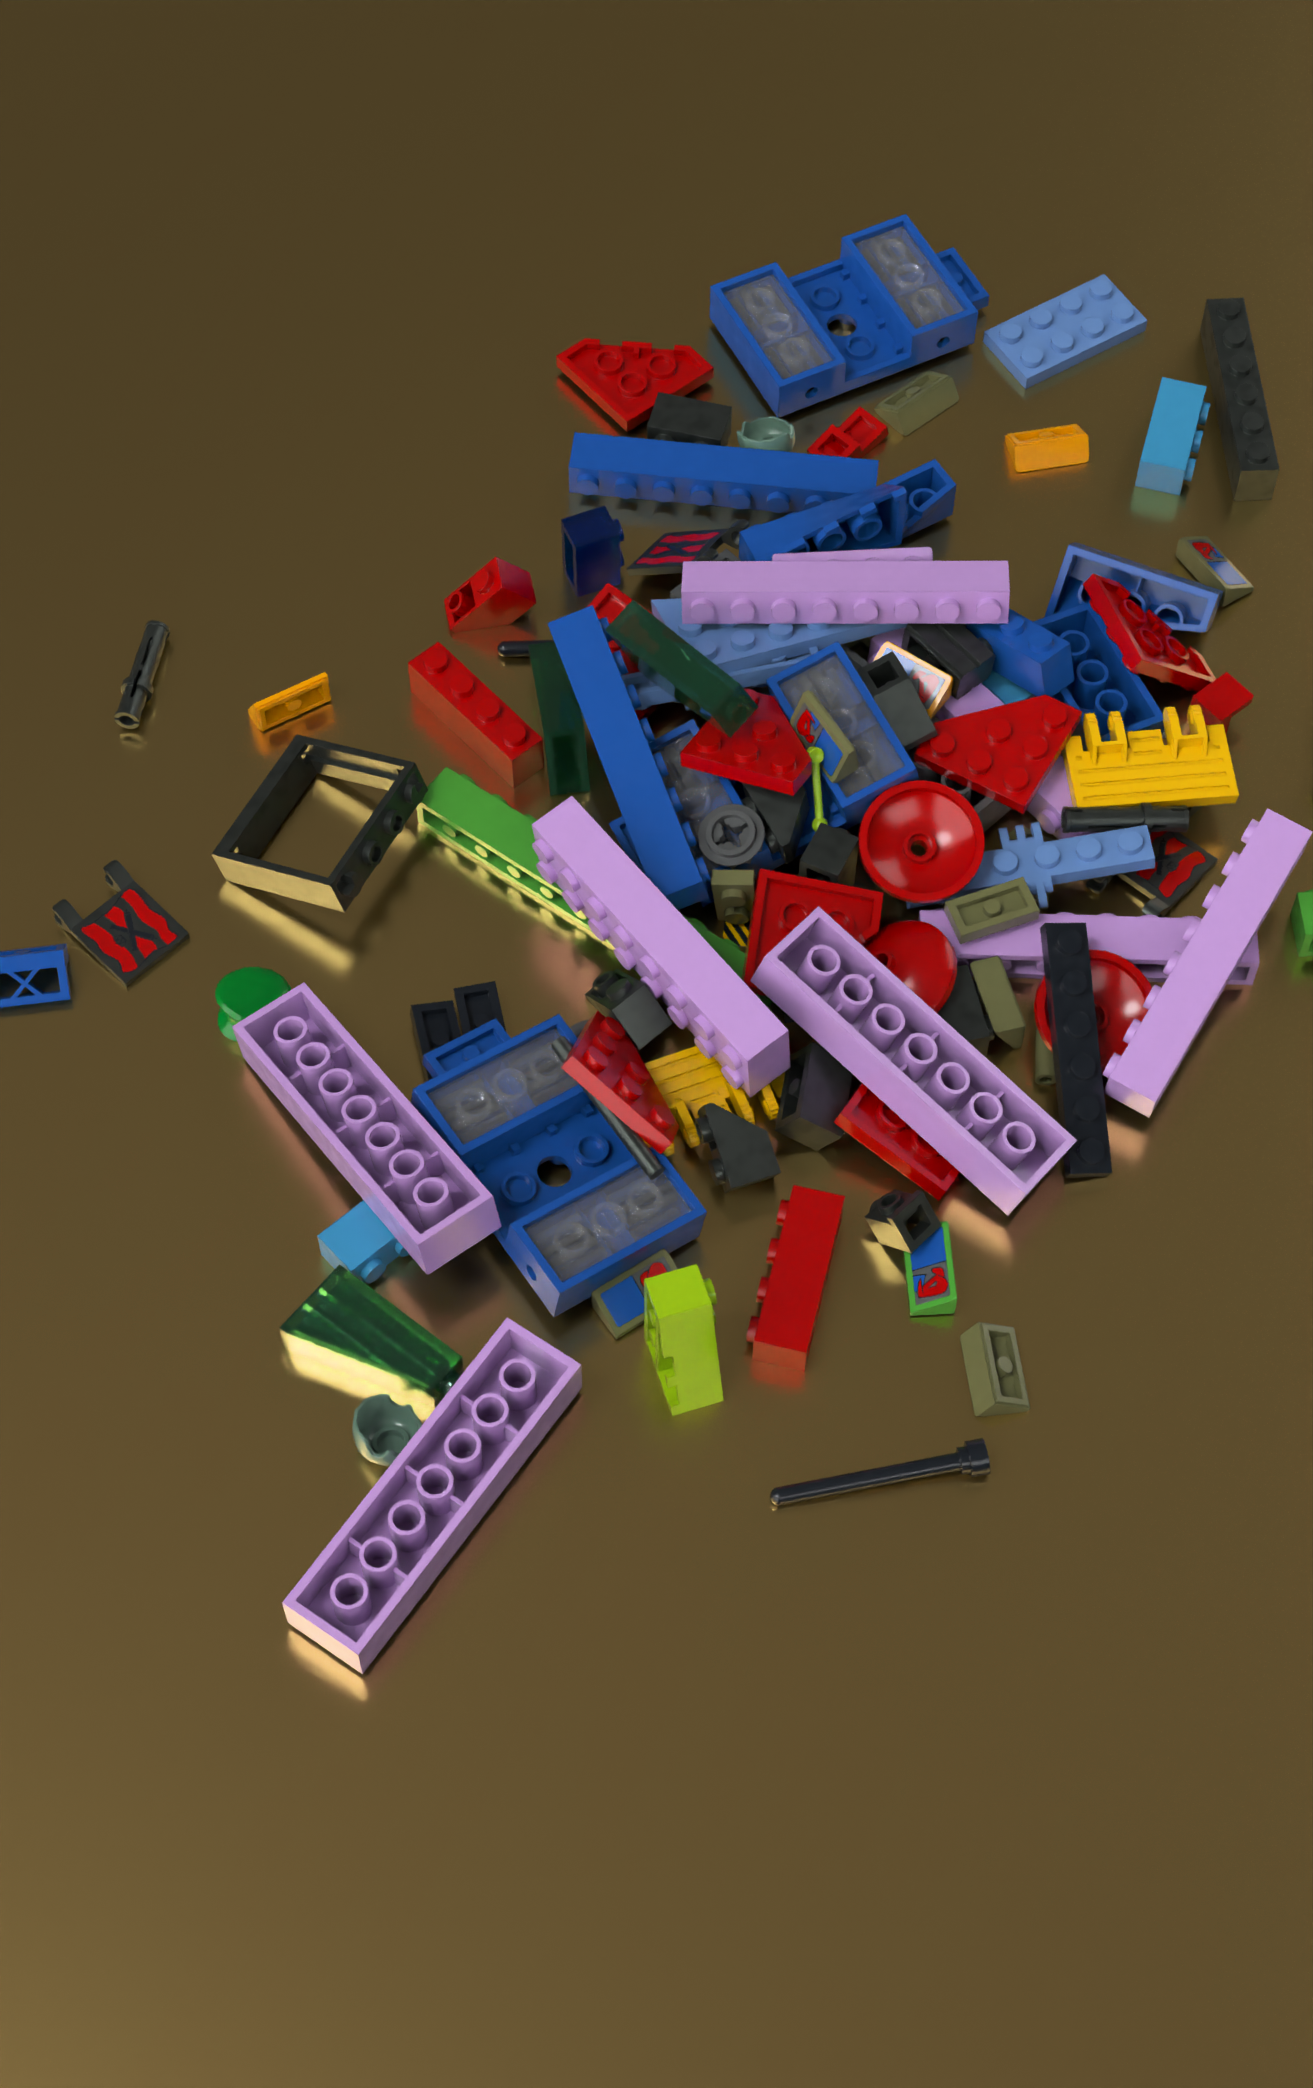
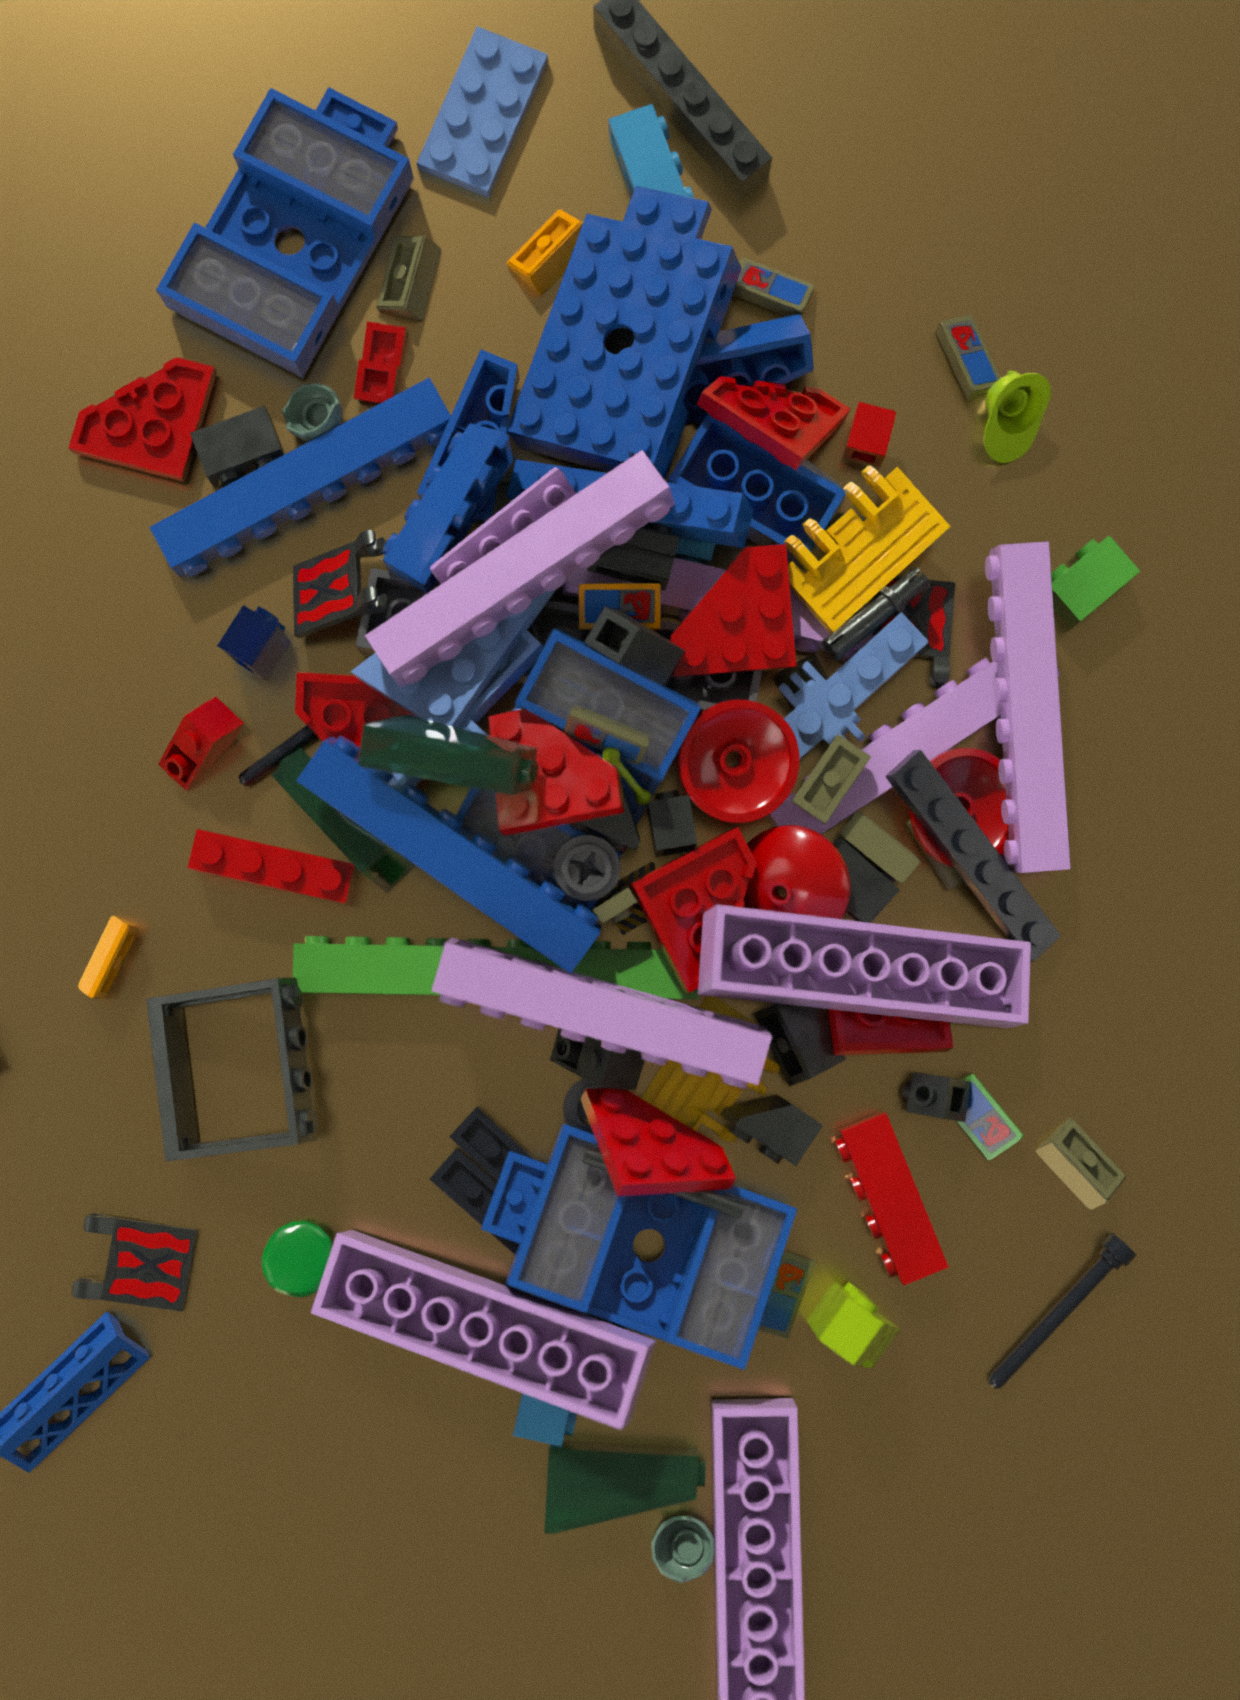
camera: 35 degrees left, 25 degrees up
none -> blue piece [507,186,742,480]

